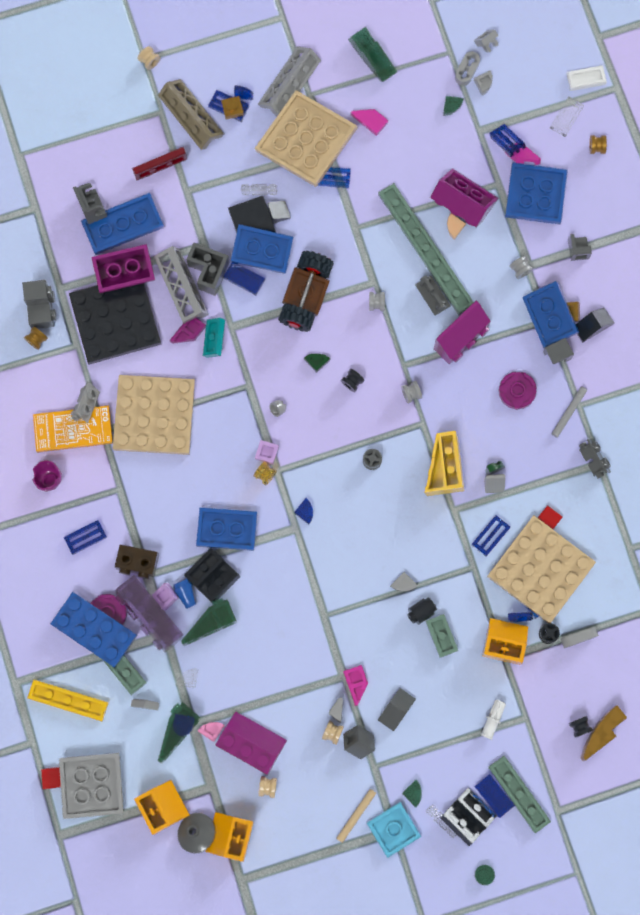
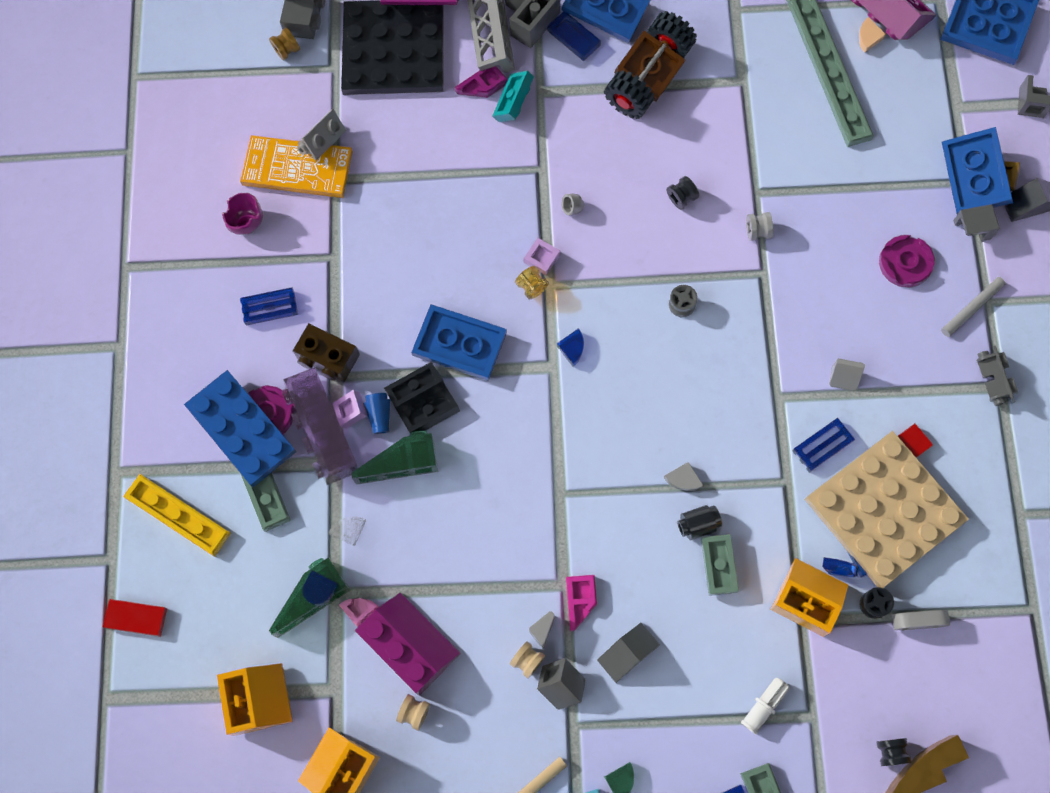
camera: 20 degrees right, 5 degrees down
light grey plate [59,753,124,819] -> none
tan plate [113,375,195,455] -> none
light grey tile [131,699,159,710] -> none
dark grey dish [177,813,215,853] -> none
dark green tile [304,354,330,373] -> none
light grey wheel [369,292,385,311] -> none
dark grey hinge [415,275,451,315] -> none
yellow wedge [424,431,465,496] -> none
magenta slope [434,300,491,365] -> none
dark green tile [485,461,505,475] -> none
light grey wheel [510,256,533,279] -> none

